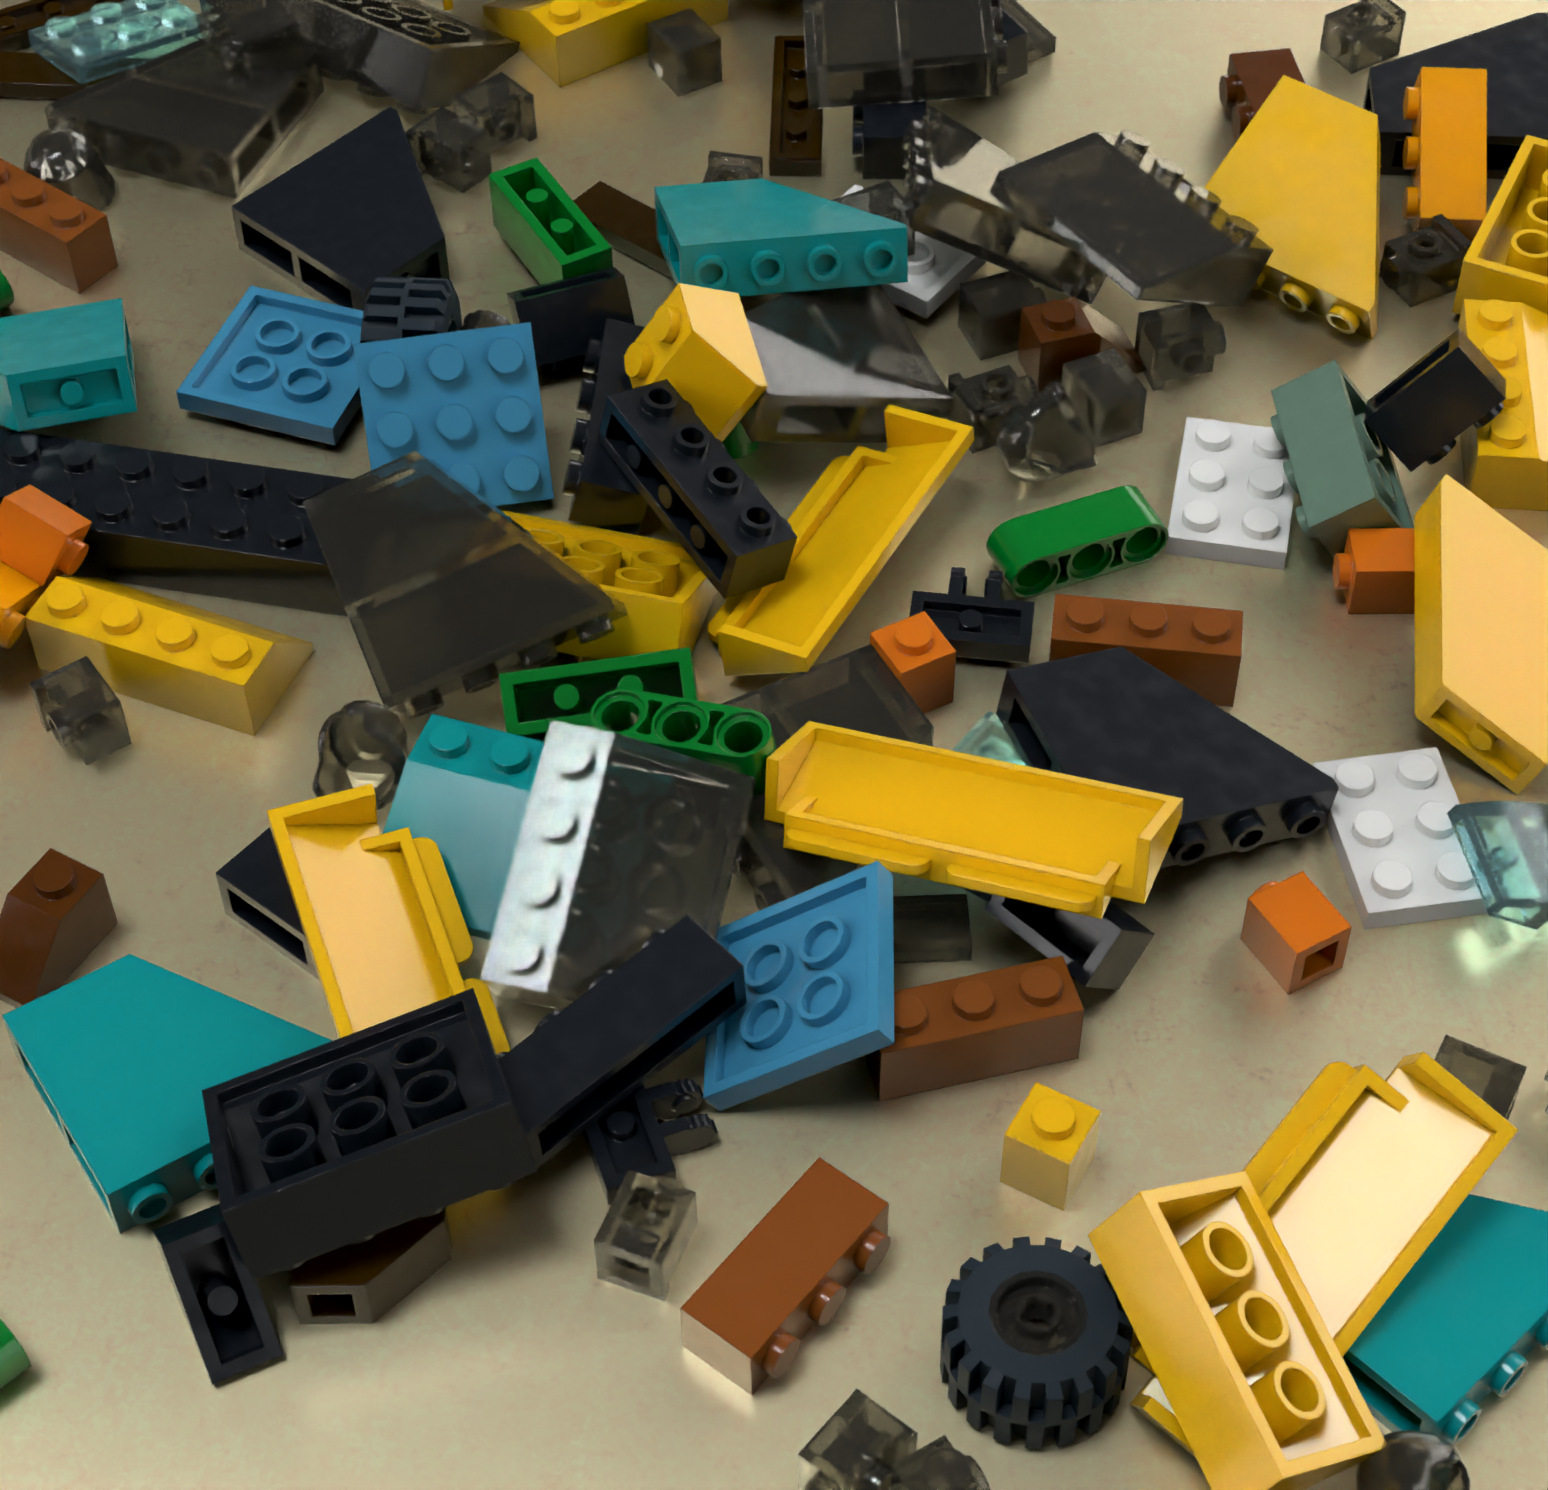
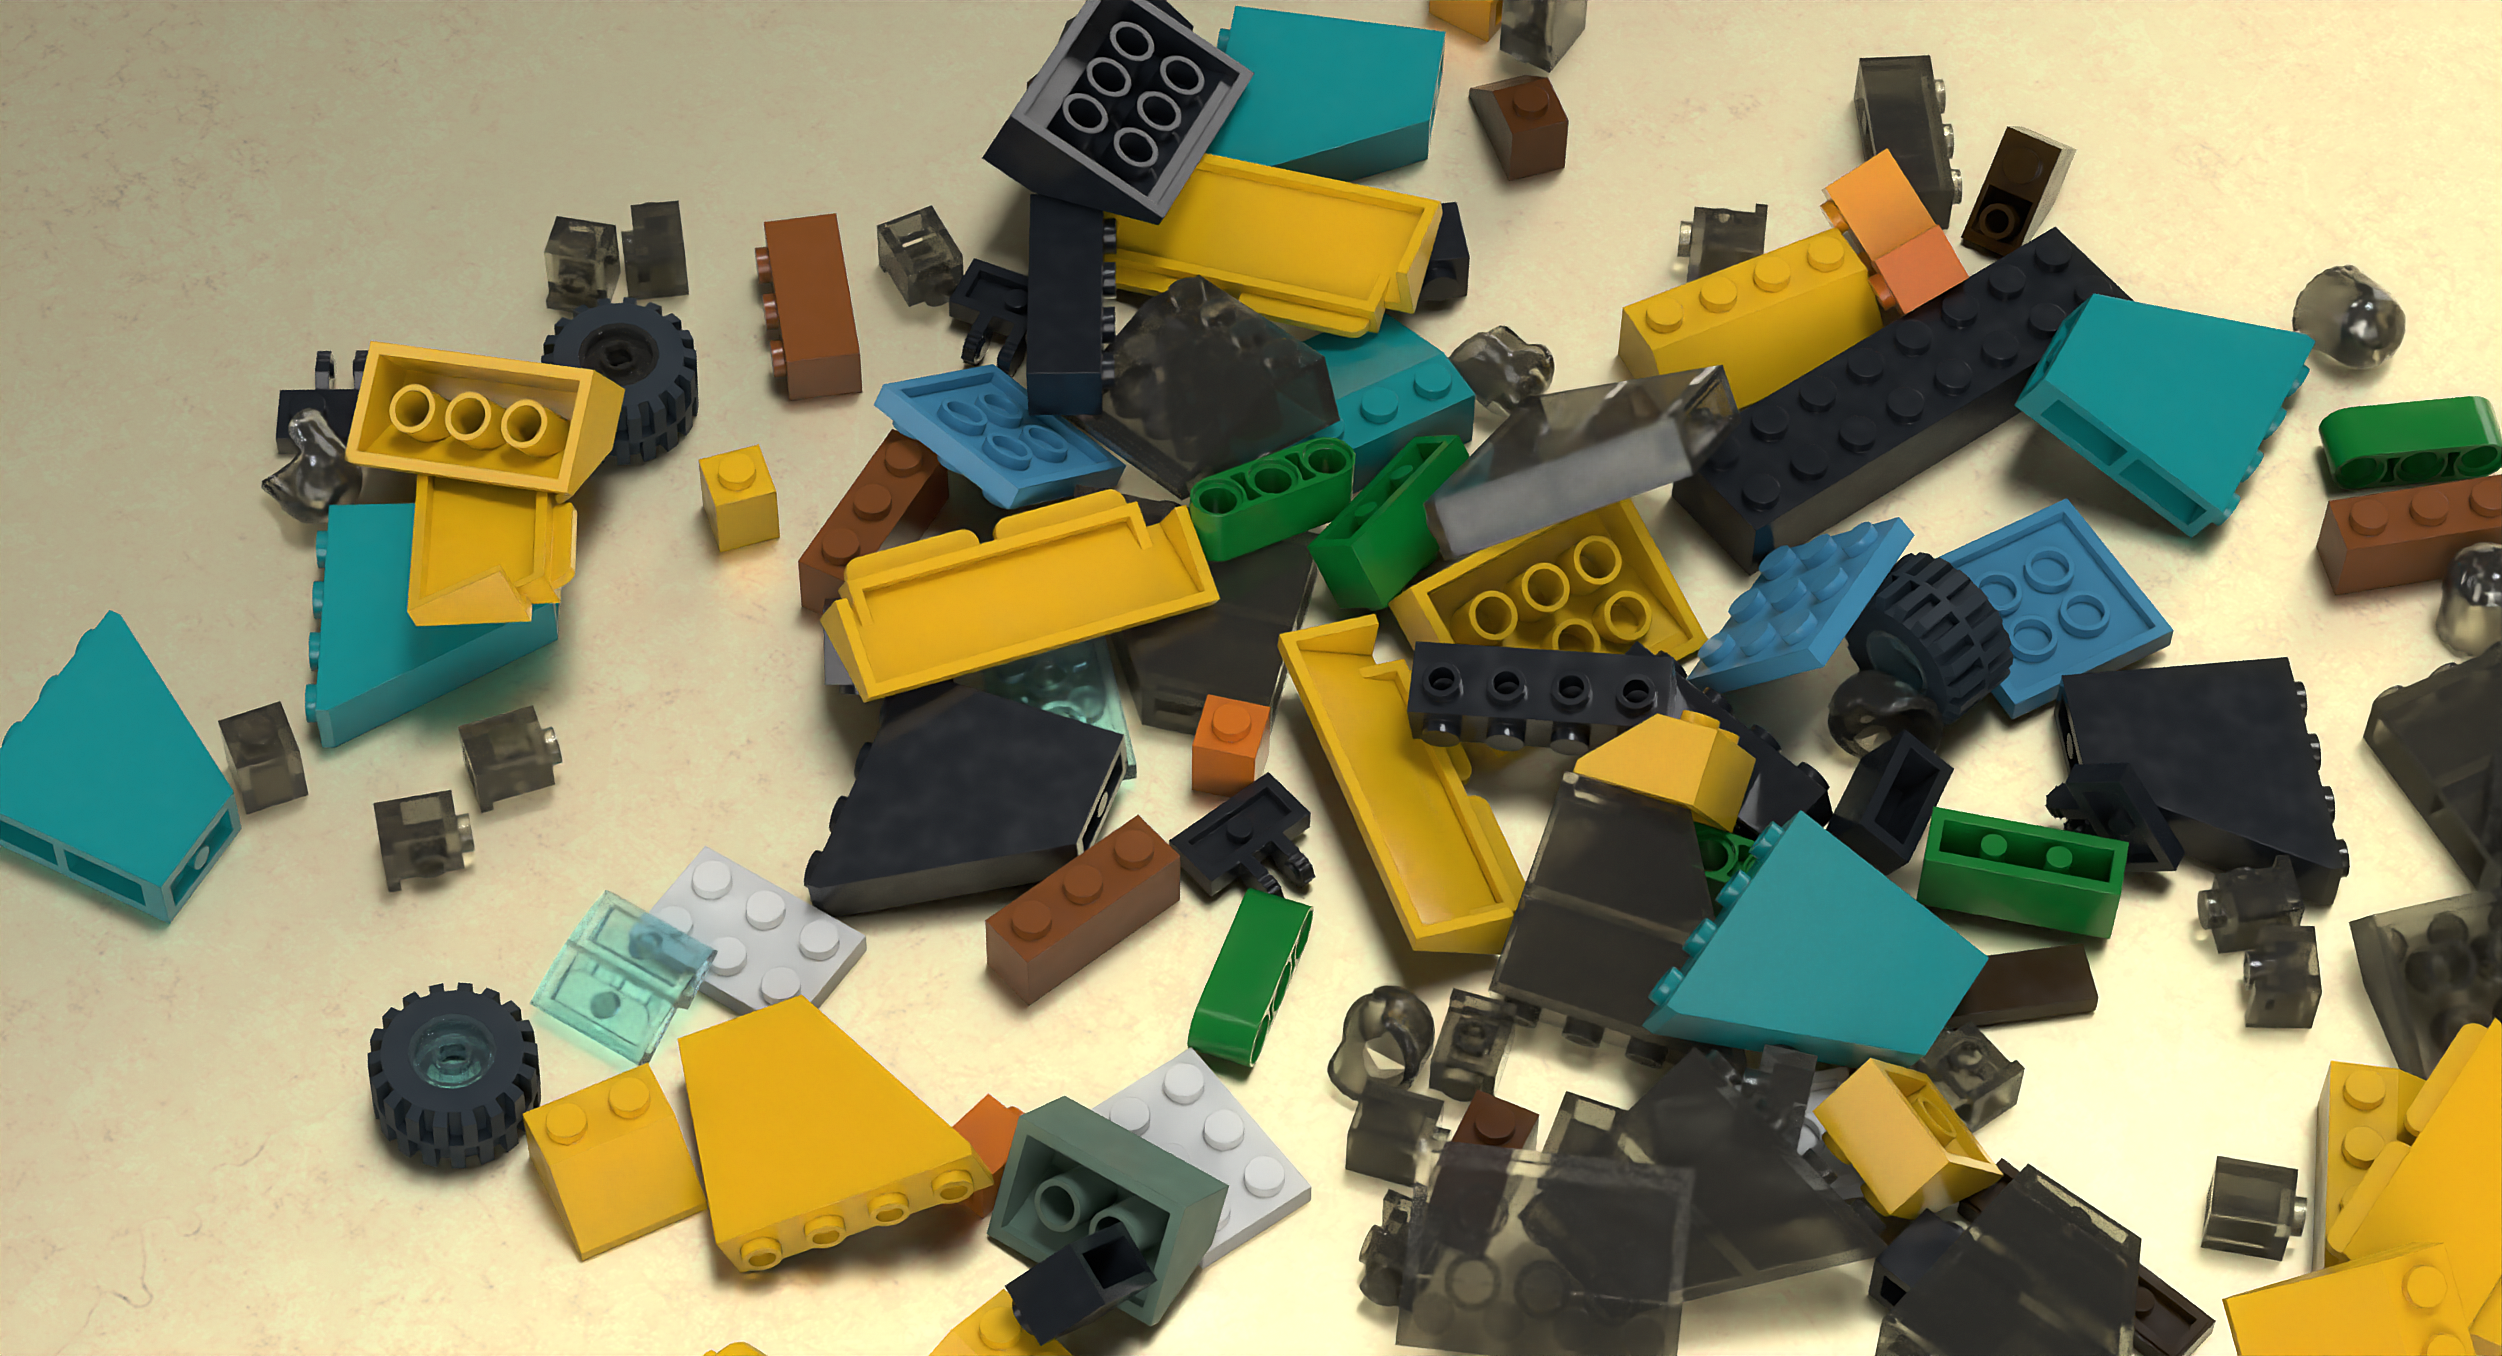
camera: 130 degrees right, 5 degrees up
orange brick [1240,871,1352,994] -> none
none -> yellow slope [1812,1058,2004,1221]
none -> black hinge [2045,762,2185,872]

